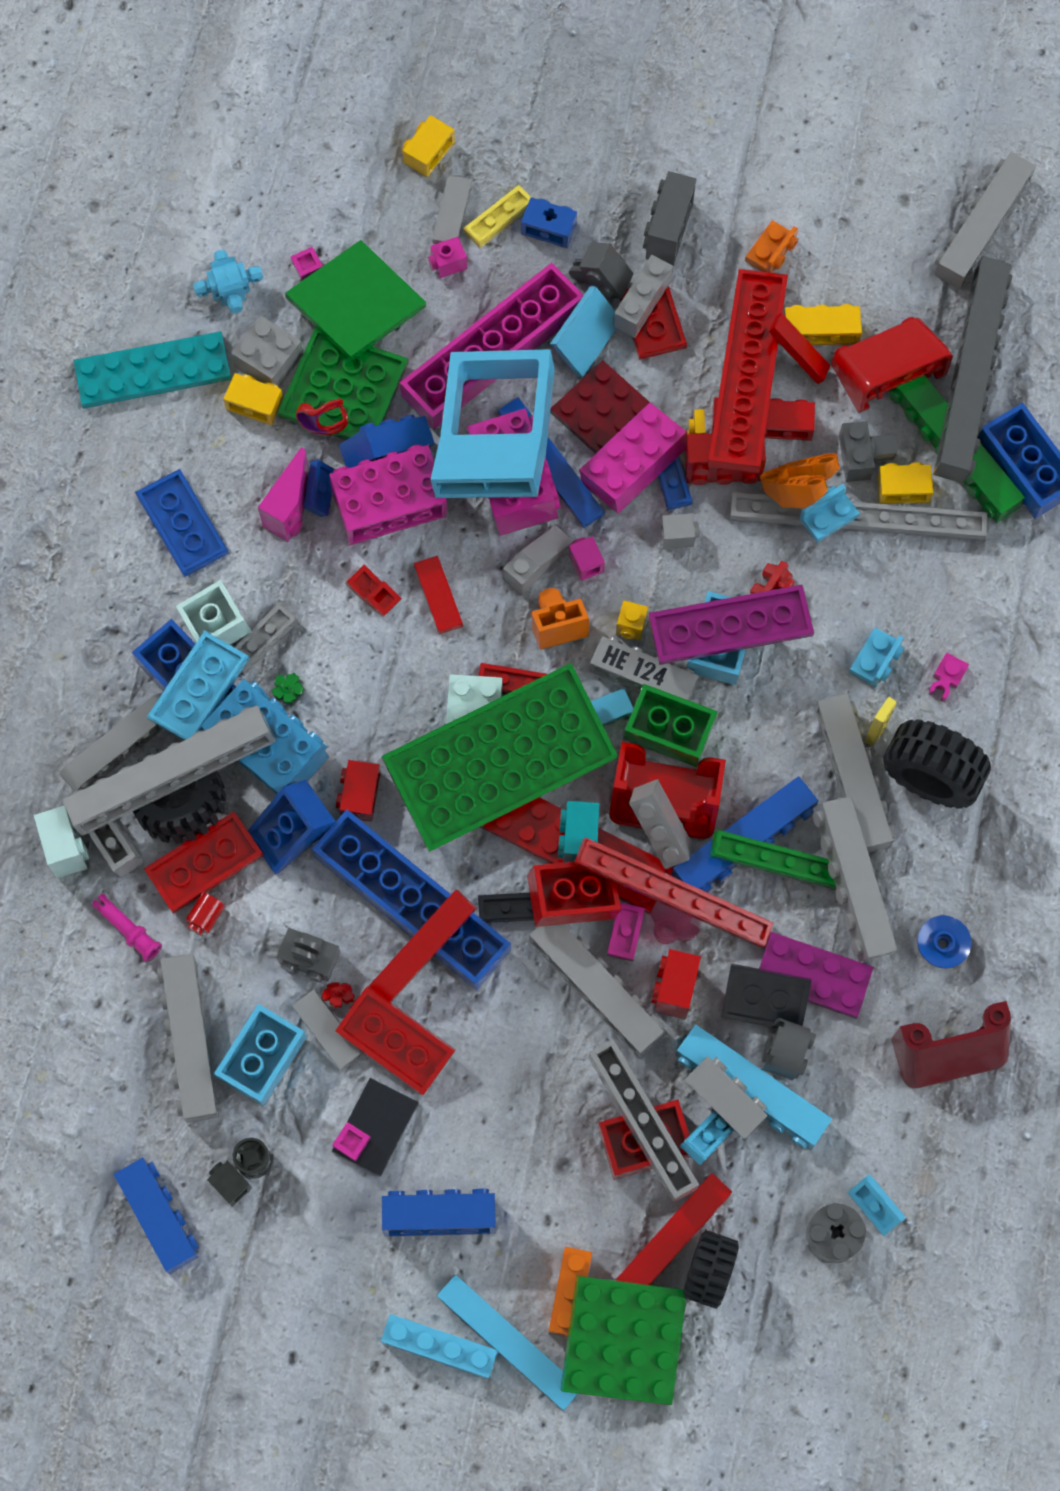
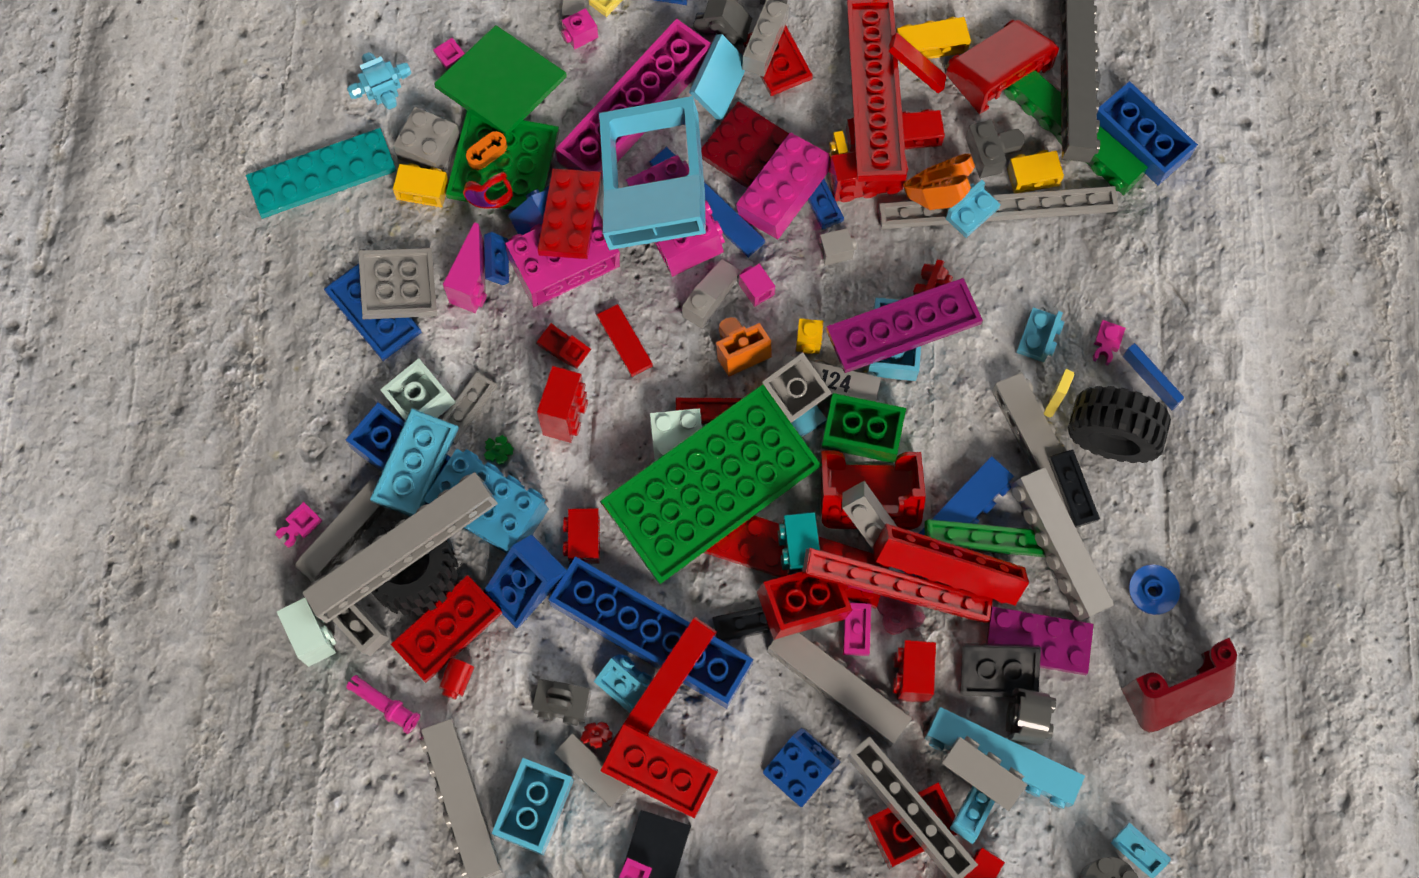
camera: 10 degrees left, 0 degrees up
none -> dark pink plate [275,502,322,548]
none -> light grey plate [358,248,437,319]
none -> orange beam [466,131,507,170]
none -> red brick [537,366,588,443]
none -> red plate [538,169,602,259]
none -> medium azure bracket [593,654,653,713]
none -> light grey brick [762,353,832,423]
none -> blue bracket [763,728,841,807]
none -> red brick [873,523,1029,606]
none -> black tile [1048,449,1100,528]
none -> blue tile [1122,343,1184,411]

